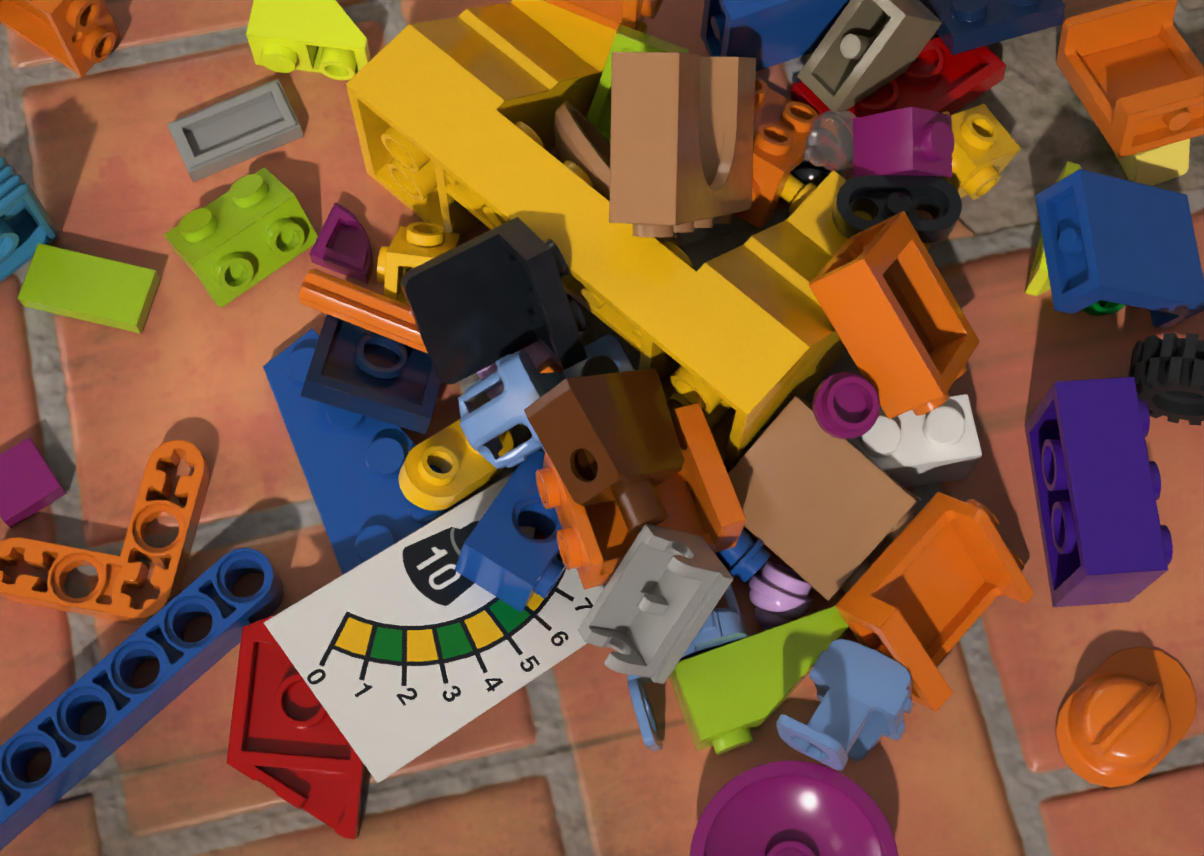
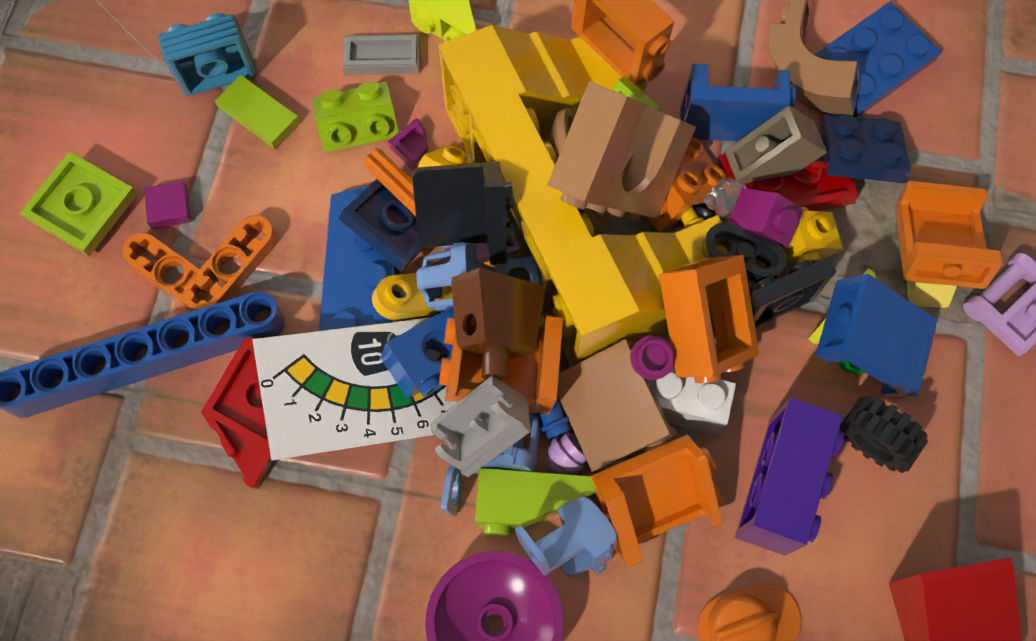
camera: 25 degrees right, 0 degrees up
none -> black plate [750,257,837,328]

